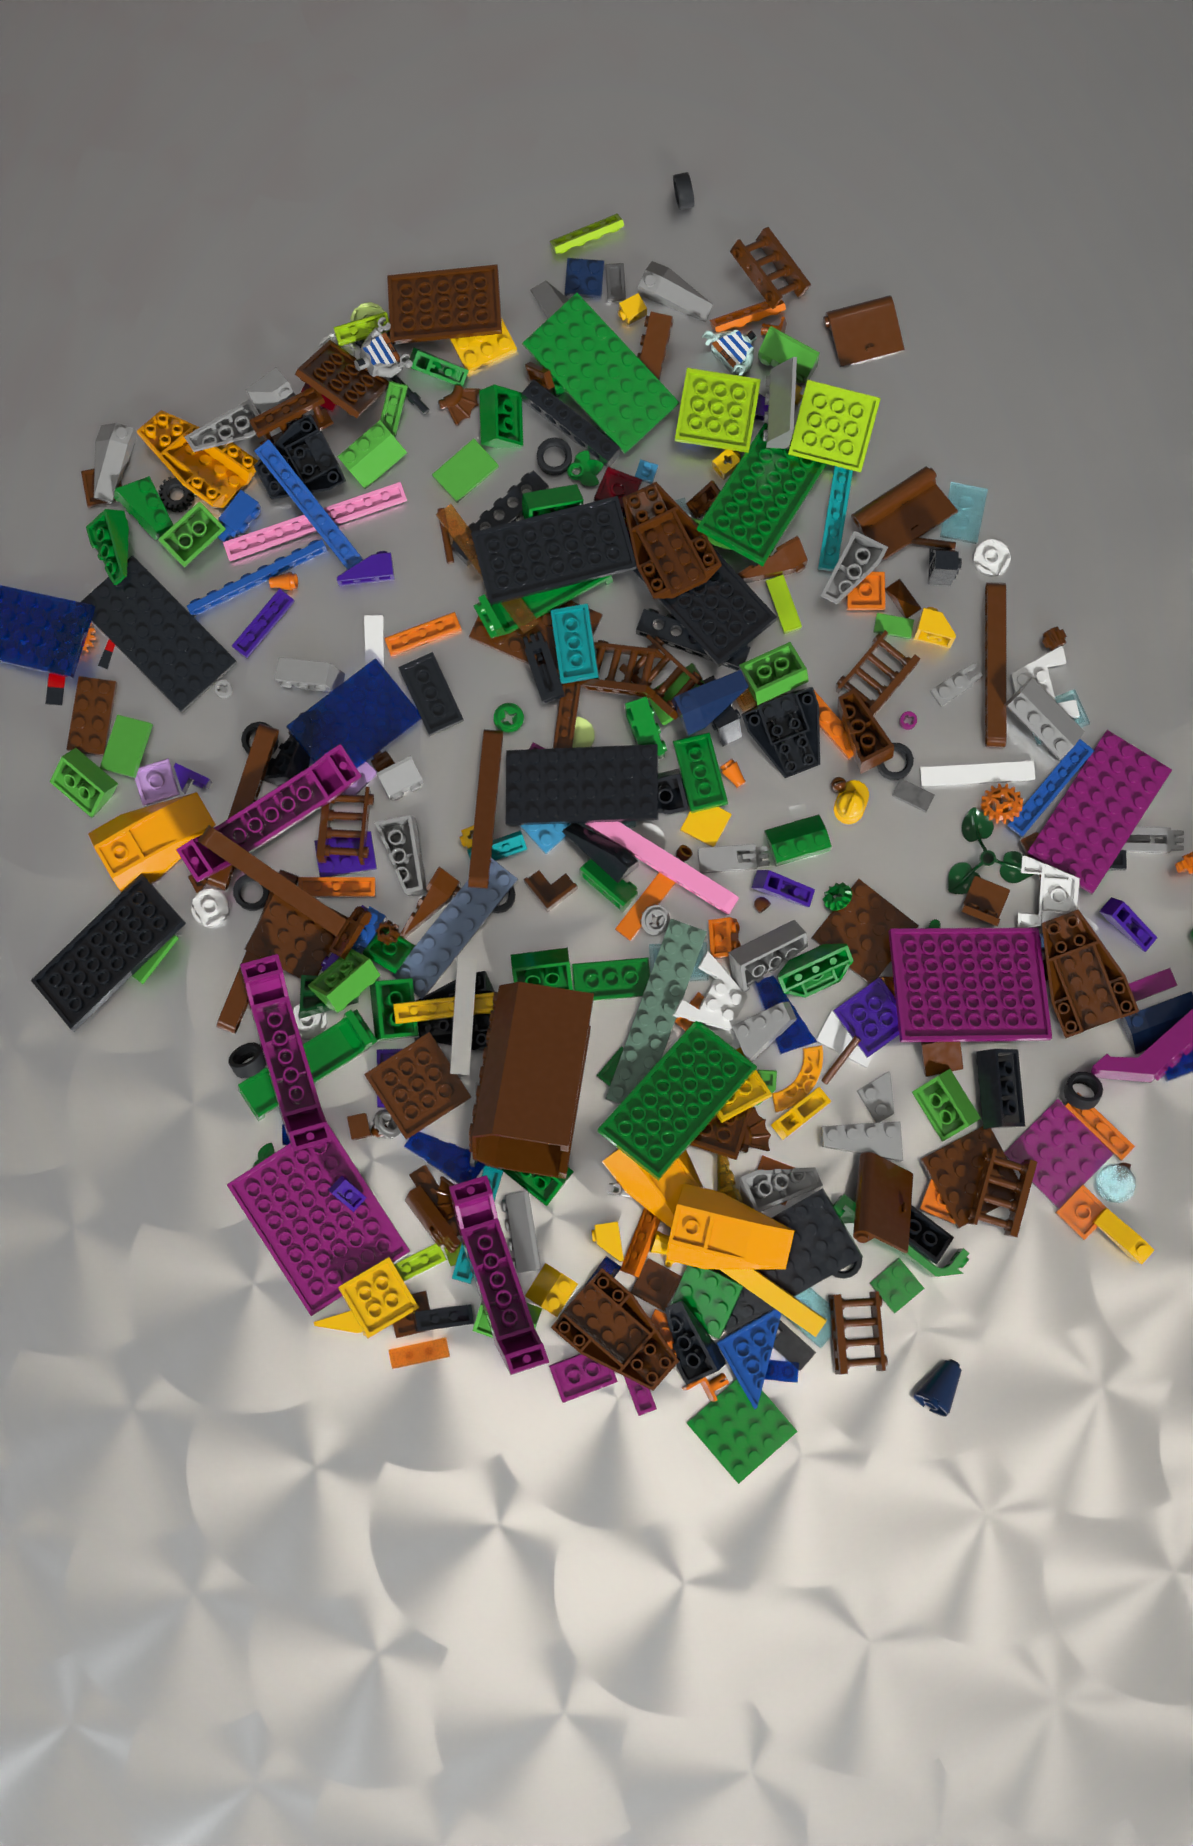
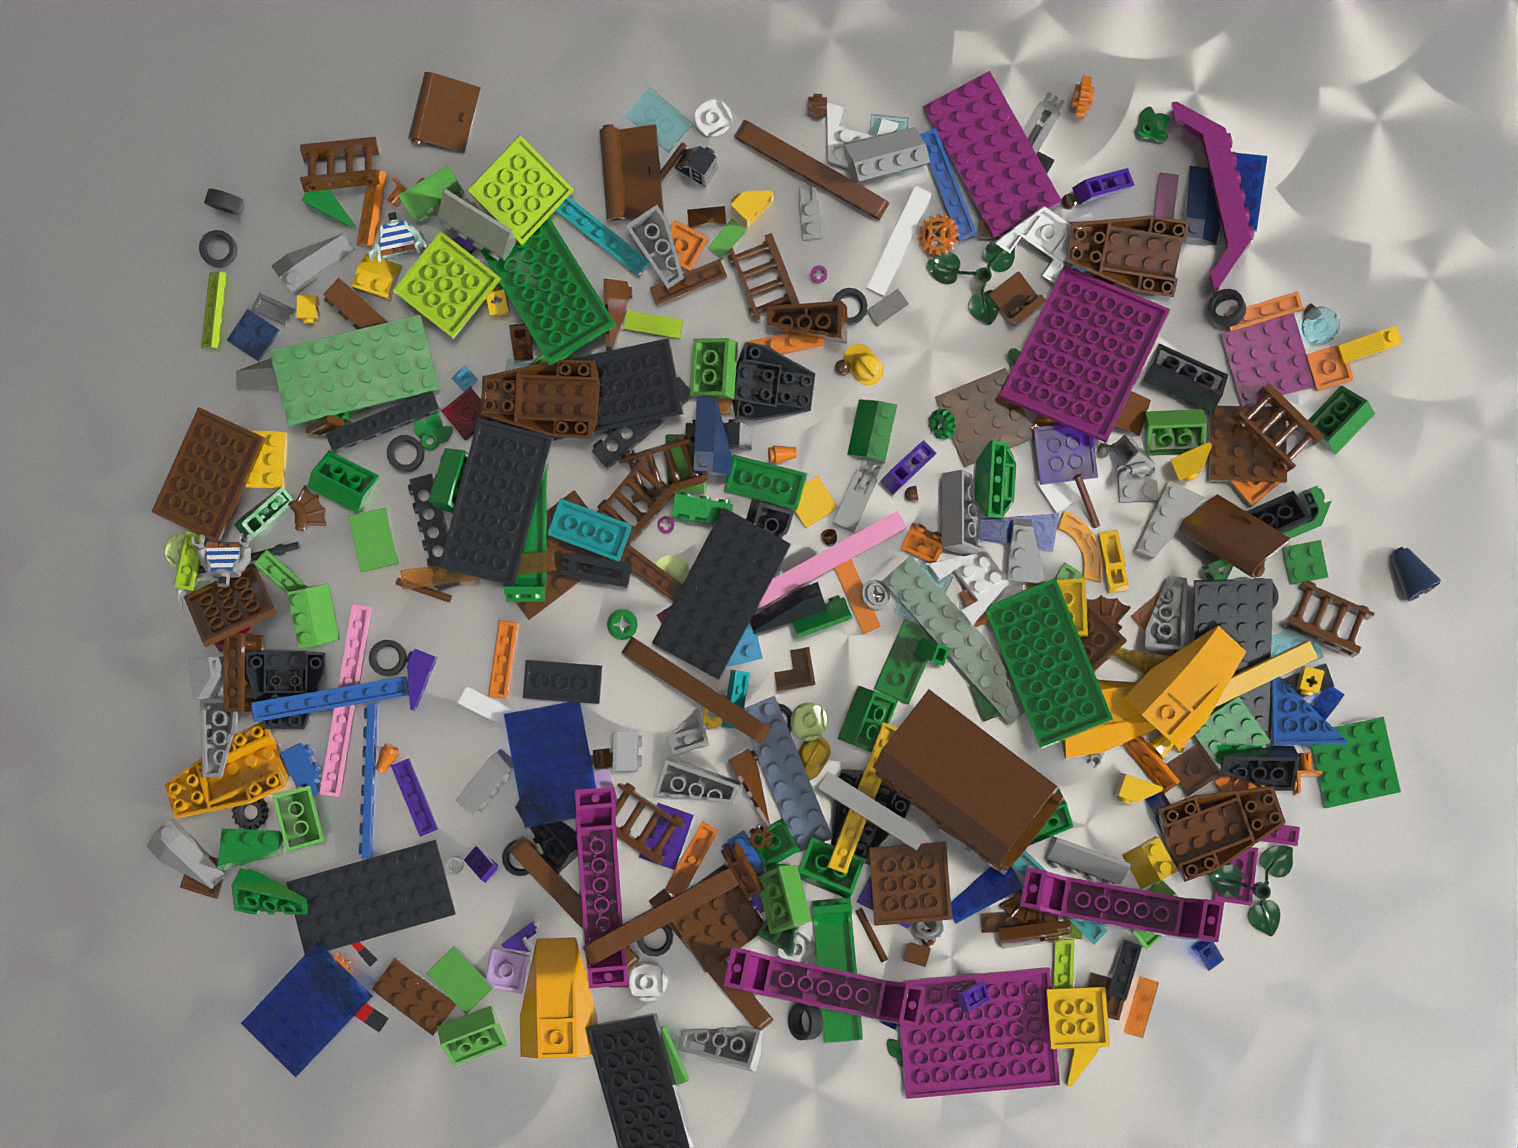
camera: 60 degrees left, 5 degrees up
none -> black tyre [199,230,238,268]
none -> green slope [301,190,356,230]
none -> yellow slope [351,254,402,302]
none -> black tyre [368,640,407,676]
none -> dark purple slope [464,846,498,883]
none -> reddish brown plate [650,259,727,306]
none -> magenta bush [657,516,674,534]
none -> light grey wing [667,709,709,756]
none -> light grey wedge [678,1026,762,1073]
none -> yellowish green tile [791,702,827,741]
none -> yellow piece [798,737,831,780]
none -> reddish brown bar [855,907,888,963]
none -> green brick [915,638,950,666]
none -> reddish brown hinge [1061,193,1077,210]
none -> light grey torso [1097,434,1155,480]
none -> yellow slope [1170,443,1212,482]
none -> clear blue slope [1191,941,1224,971]
none -> dark green plant [1209,845,1293,937]
none -> yellow brick [1296,666,1324,696]
none -> green slope [1308,385,1375,455]

